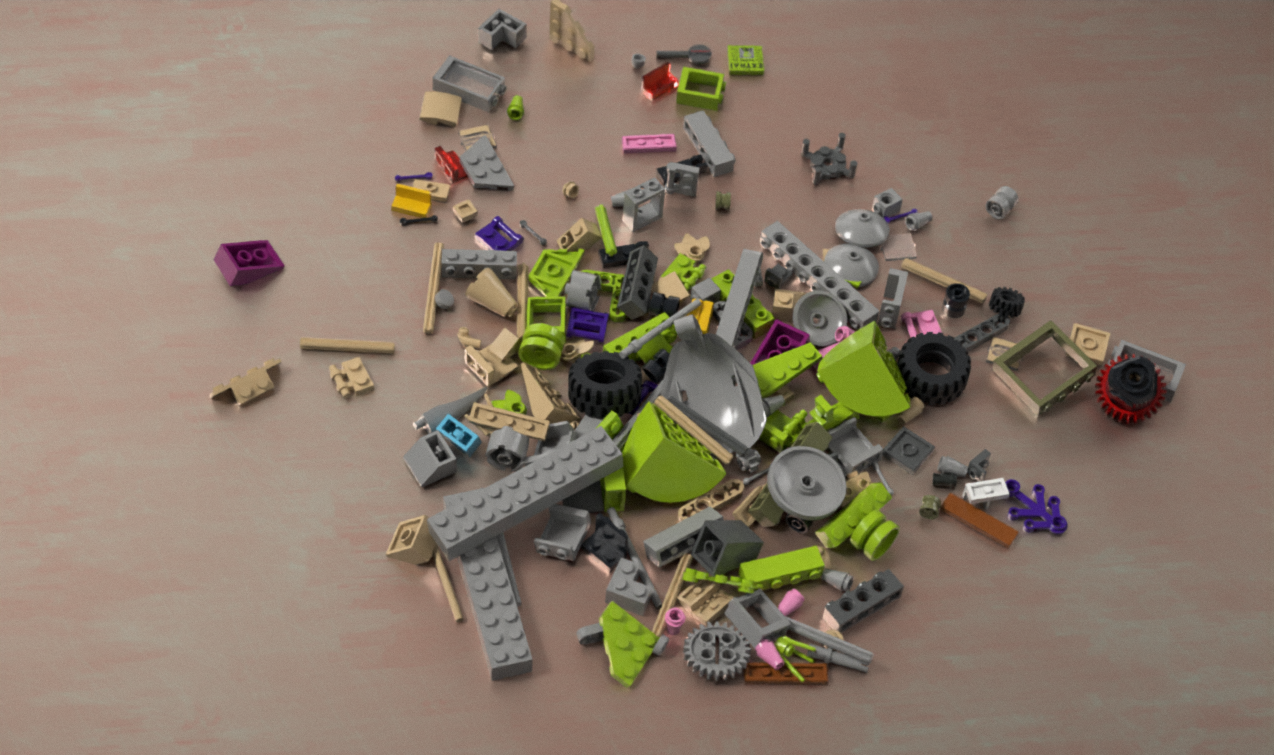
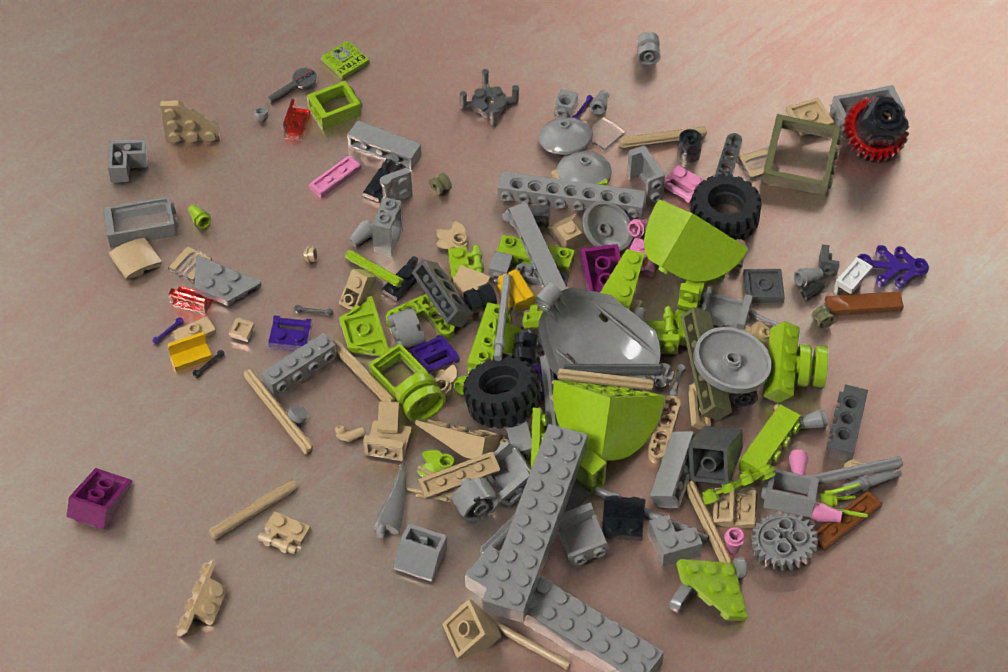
camera: 35 degrees left, 0 degrees up
medium azure brick [436,414,482,457] -> none
tan cone [465,267,517,318] -> none
black tyre [989,287,1025,318] -> none

